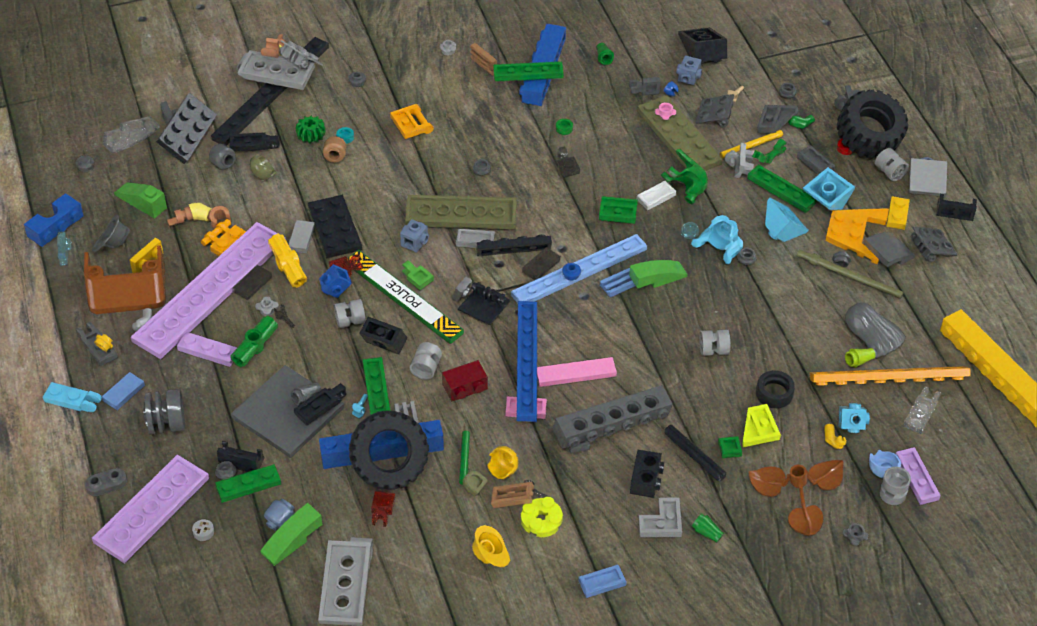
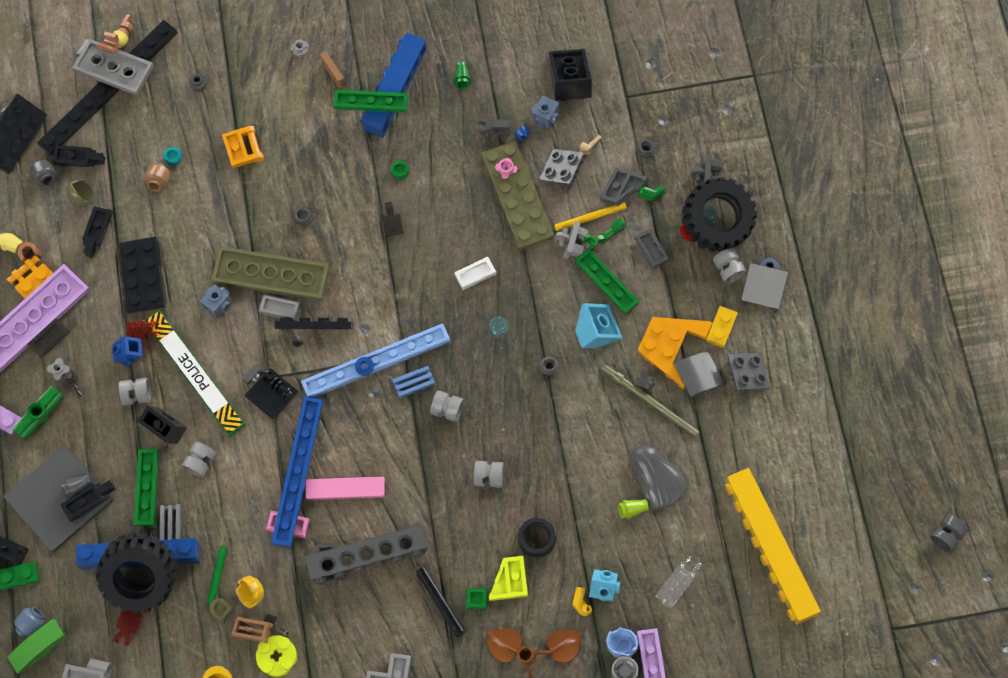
camera: 15 degrees right, 20 degrees up
yellow piece [268,233,307,288] -> none
light grey hinge [279,40,323,68] -> none
light grey tile [289,220,315,253] -> none
green gear [295,115,326,144] -> none
medium azure hand [352,394,368,418] -> none
bright green plate [402,261,434,290] -> none
dark red brick [442,360,488,402] -> none
clear smoke plate [522,247,561,280] -> none
green plate [599,196,638,224] -> none
bright green slope [629,260,688,289] -> none
black brick [630,449,665,498] -> none
green piece [661,149,708,205] -> none
medium azure hair [691,215,743,264] -> none
medium azure slope [803,167,855,210] -> none
light orange plate [810,366,970,385] -> none
black hinge [936,193,977,221] -> none
none -> black hinge [82,206,113,258]
none -> light grey wheel [430,390,464,422]

